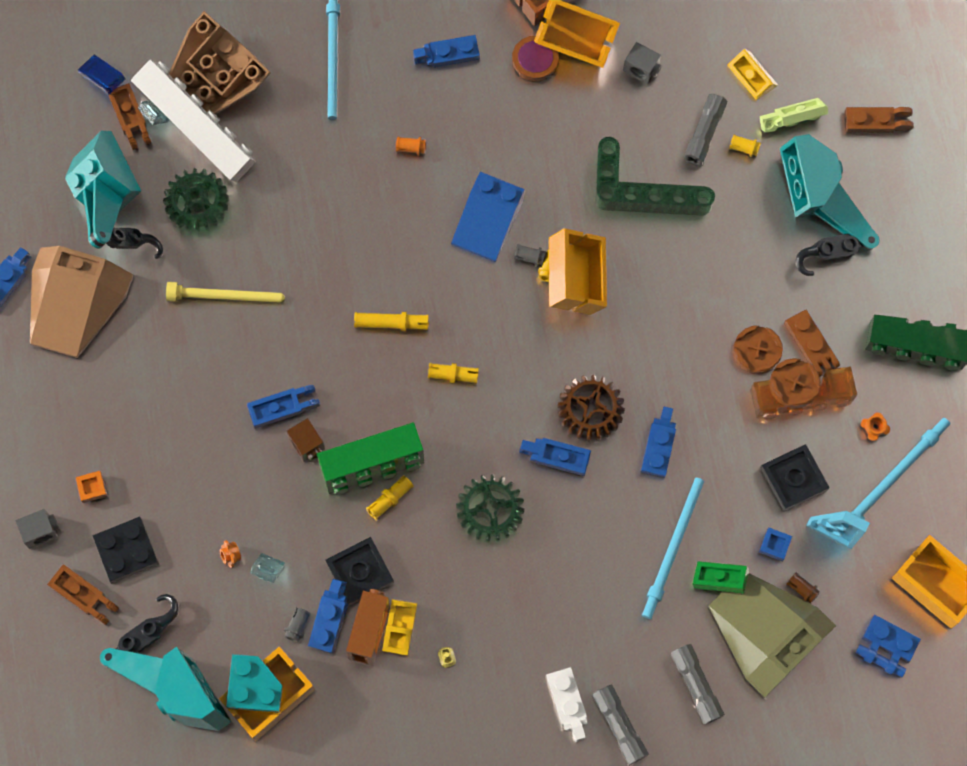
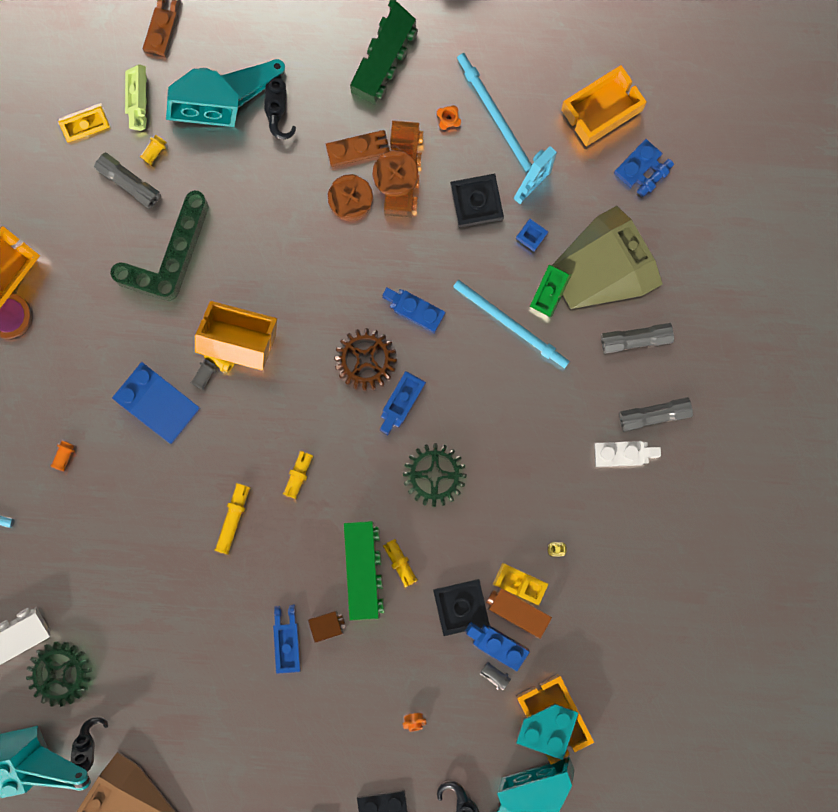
camera: 70 degrees left, 10 degrees up
light yellow piece [166,282,285,303] -> none
clear light blue plate [250,553,285,583] -> none
dark grey brick [623,42,662,84] -> none
reddish brown pin [786,572,820,603] -> none

